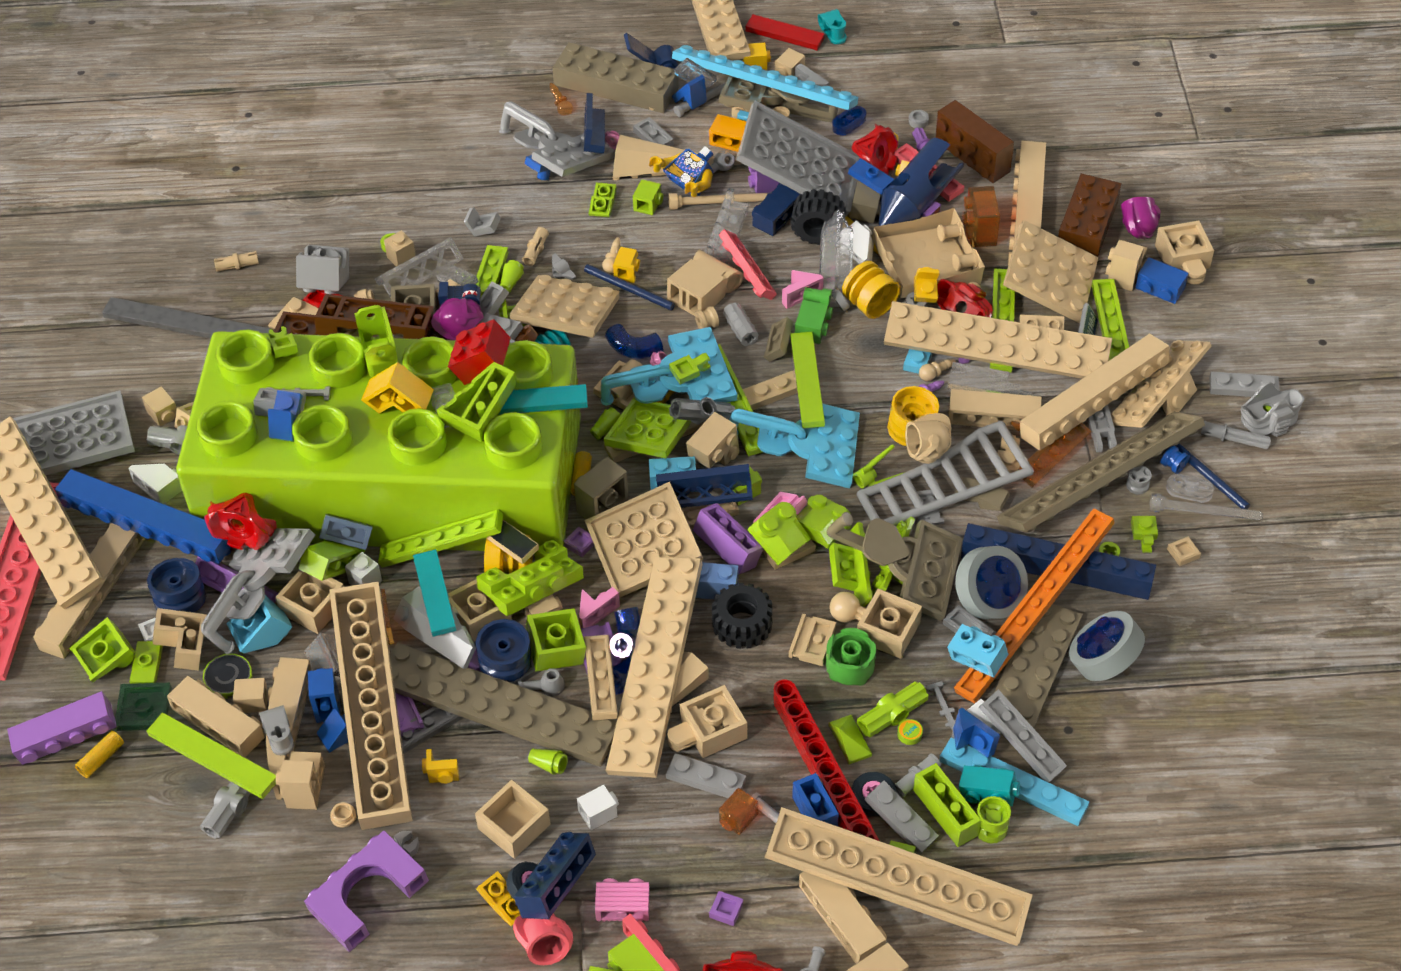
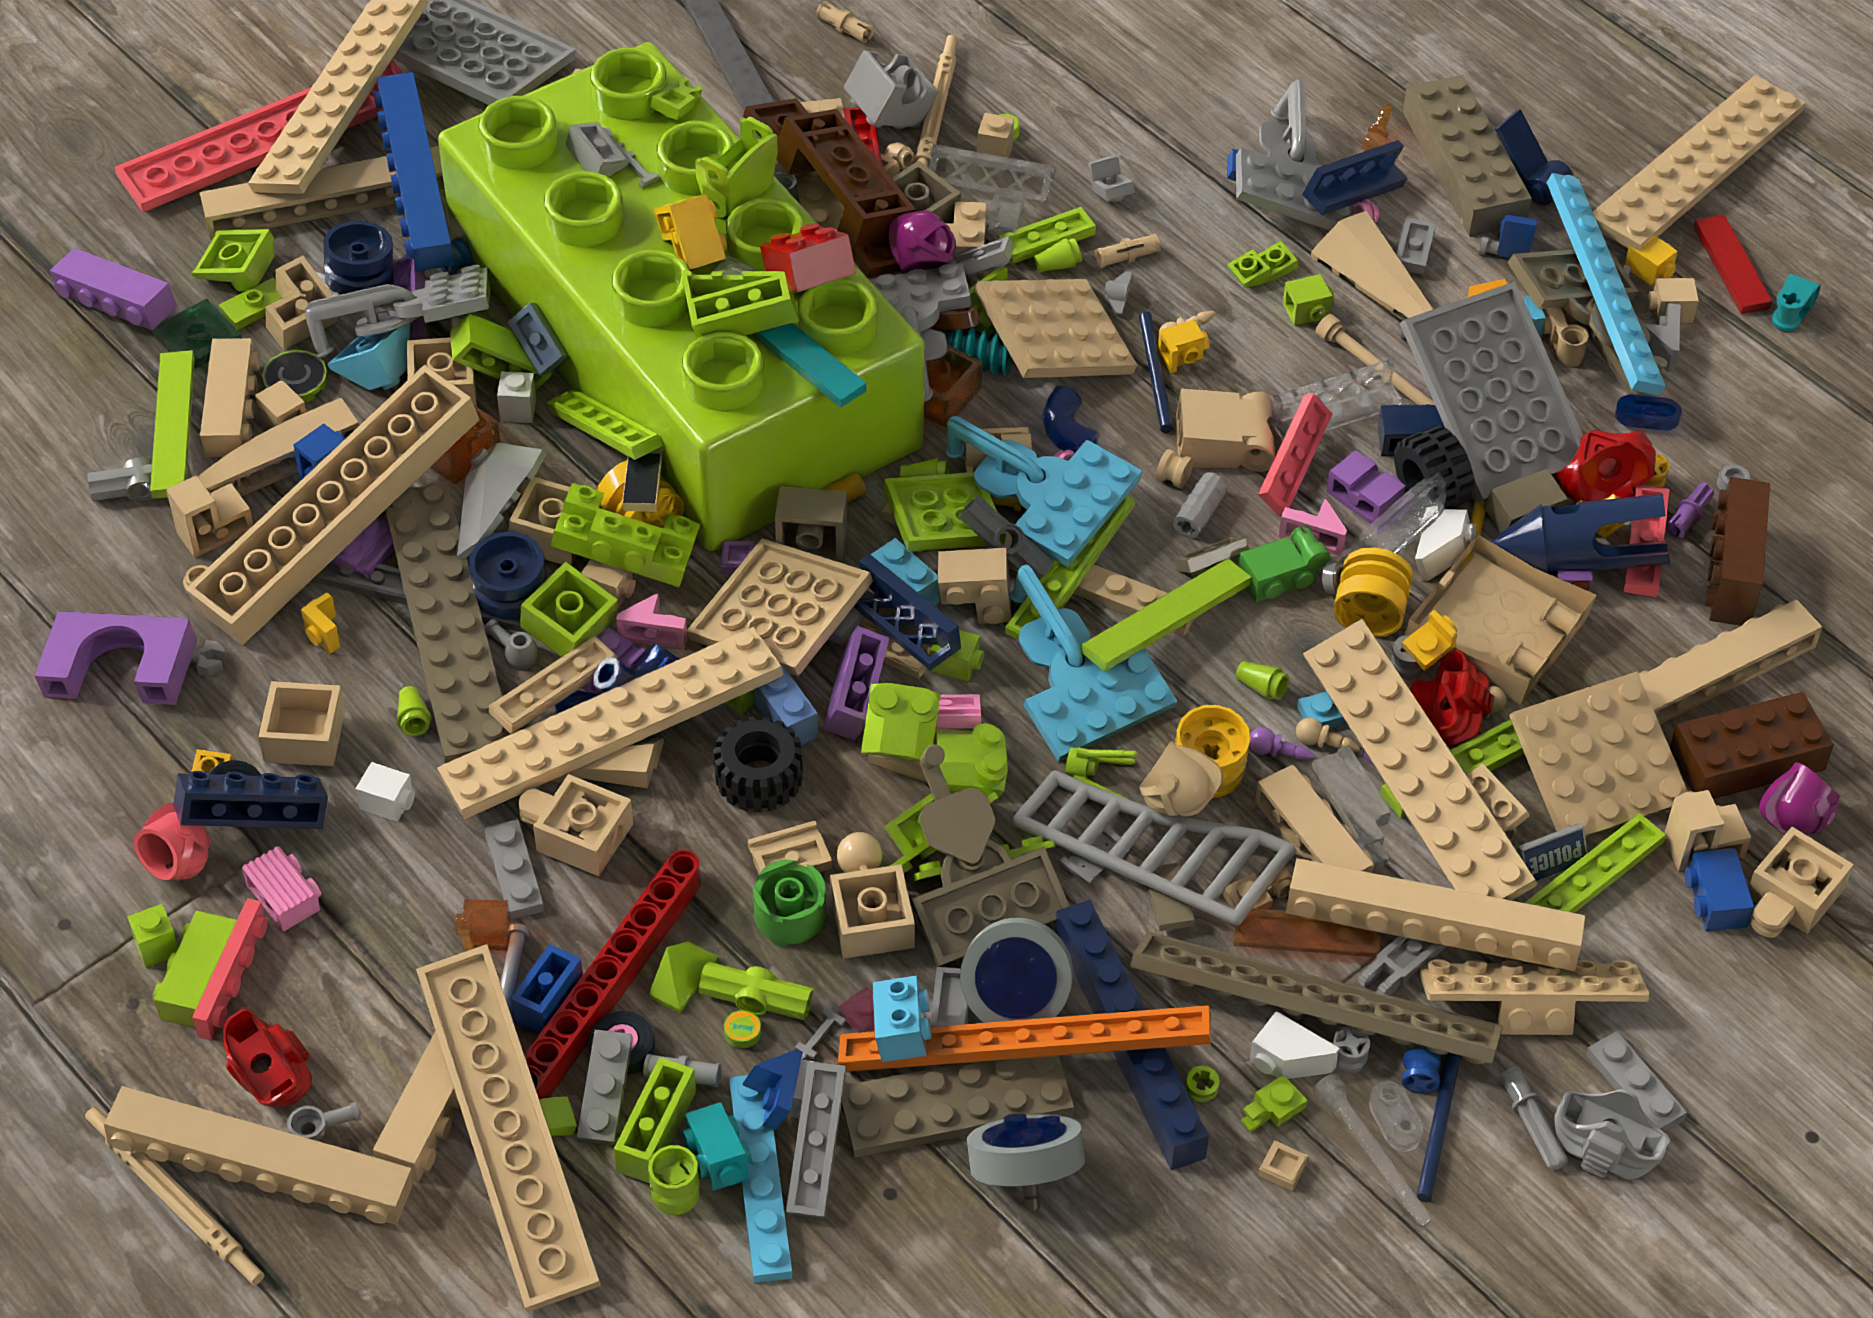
camera: 50 degrees right, 0 degrees up
yellow piece [75,731,124,778] -> none
red piece [204,493,277,550] -> none
light grey piece [259,705,294,756] -> none
blue slope [268,390,303,442] -> none
teal tile [413,549,457,637] -> none
dark blue leg [438,282,481,306] -> none
torso [649,146,713,198] -> none
lime plate [669,353,711,385] -> none
clear plate [674,58,717,90] -> none
medium lavender tile [709,891,743,926] -> none
blue plate [848,158,895,195] -> none
clear orange brick [962,186,1000,248] -> none
none -> clear pink plate [839,986,875,1033]
none -> tan axle [914,35,958,168]
none -> lime cone [1236,661,1289,700]
none -> white slope [1249,1011,1339,1079]
none -> medium lavender brick [1327,450,1406,528]

